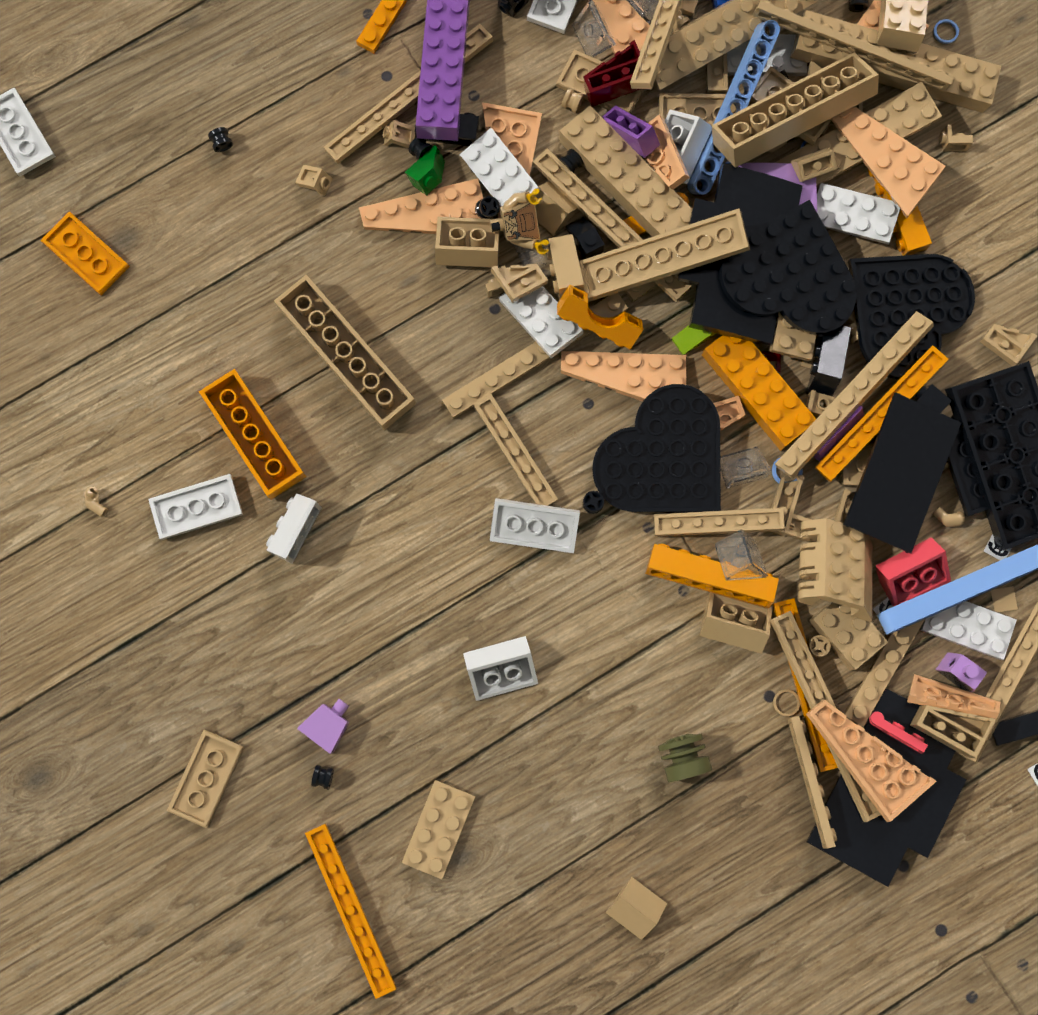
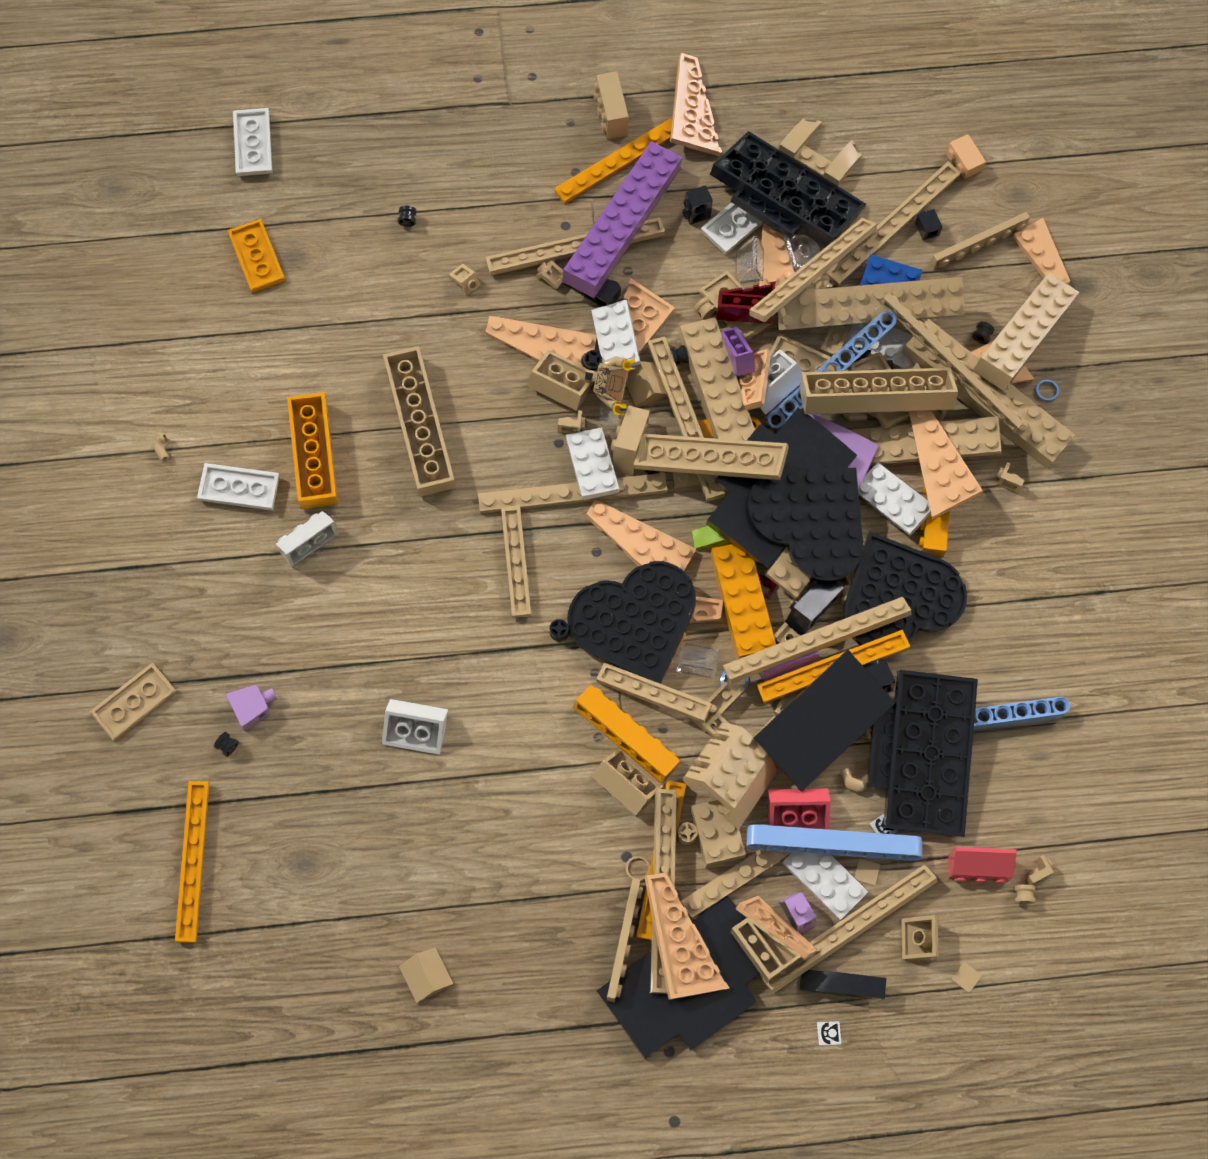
camera: 25 degrees right, 10 degrees down
tan plate [402,780,475,879] -> none
green slope [405,145,445,196] -> none
black wheel [408,138,433,160] -> none
white plate [490,498,580,553] -> none
tan wing [491,264,548,303] -> none
light orange arch [557,284,643,349] -> none
black slope [565,217,605,259] -> none
olive wheel [658,733,712,782] -> none
clear slope [715,529,768,581] -> none
tan slope [791,148,837,182] -> none
coral plate [869,712,928,754] -> none
tan wing [980,324,1037,366] -> none

